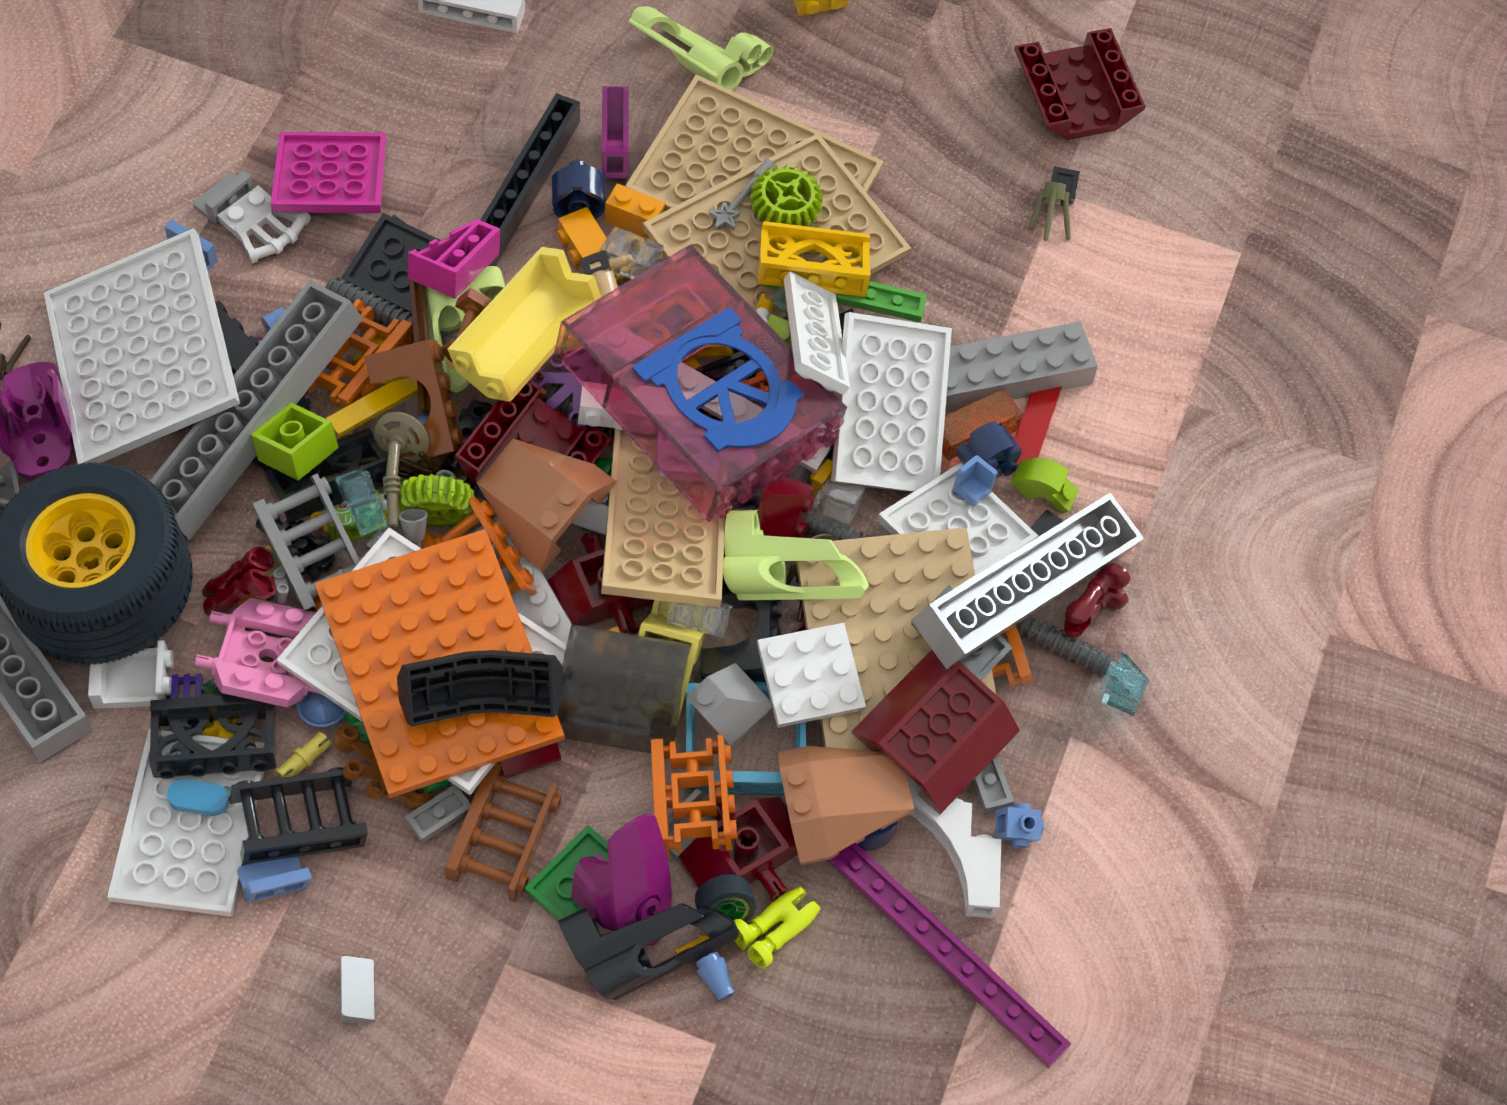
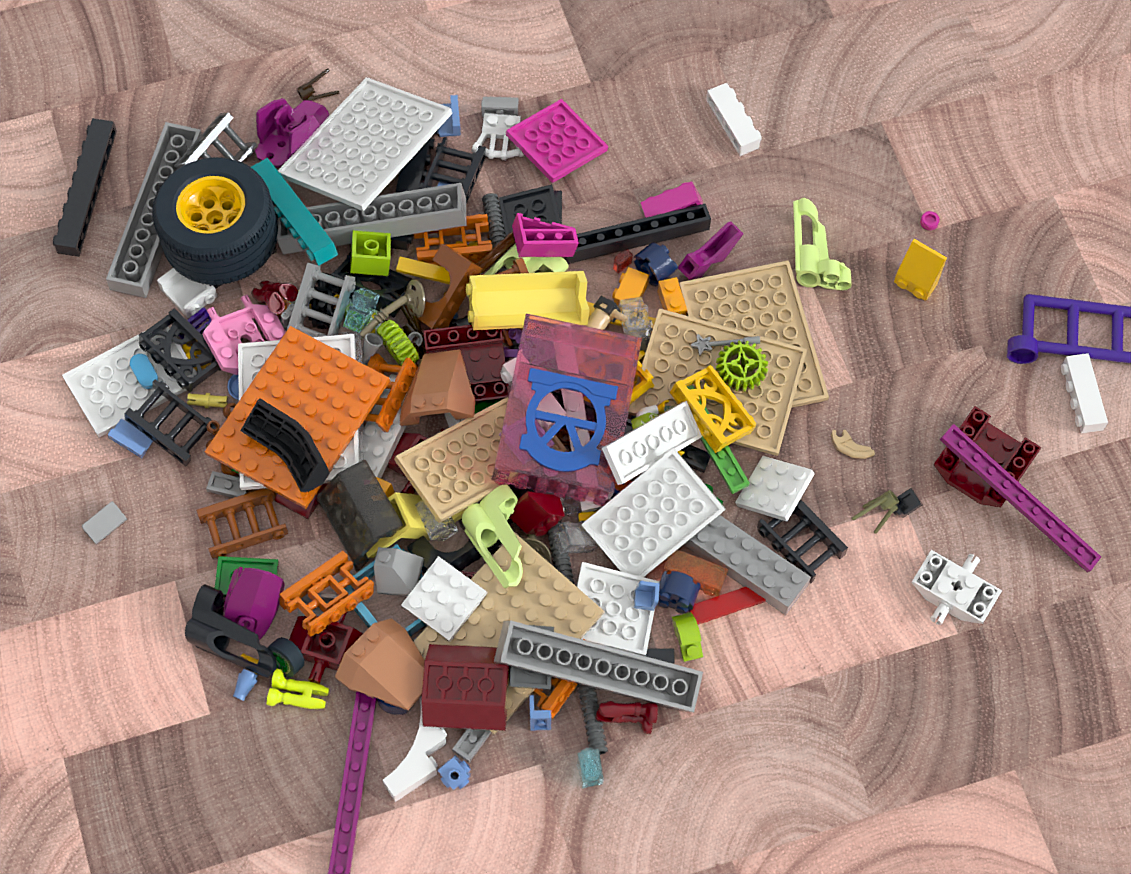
camera: 55 degrees right, 5 degrees up
none -> teal brick [251,158,338,266]
none -> black fence [419,137,486,205]
none -> medium blue panel [529,695,551,731]
none -> clear red plate [613,249,633,274]
none -> dark pink wedge [640,181,703,217]
none -> white plate [735,456,814,521]
none -> black fence [757,499,848,583]
none -> tan piece [831,430,875,459]
none -> white slope [911,550,1002,625]
none -> magenta plate [939,424,1101,573]

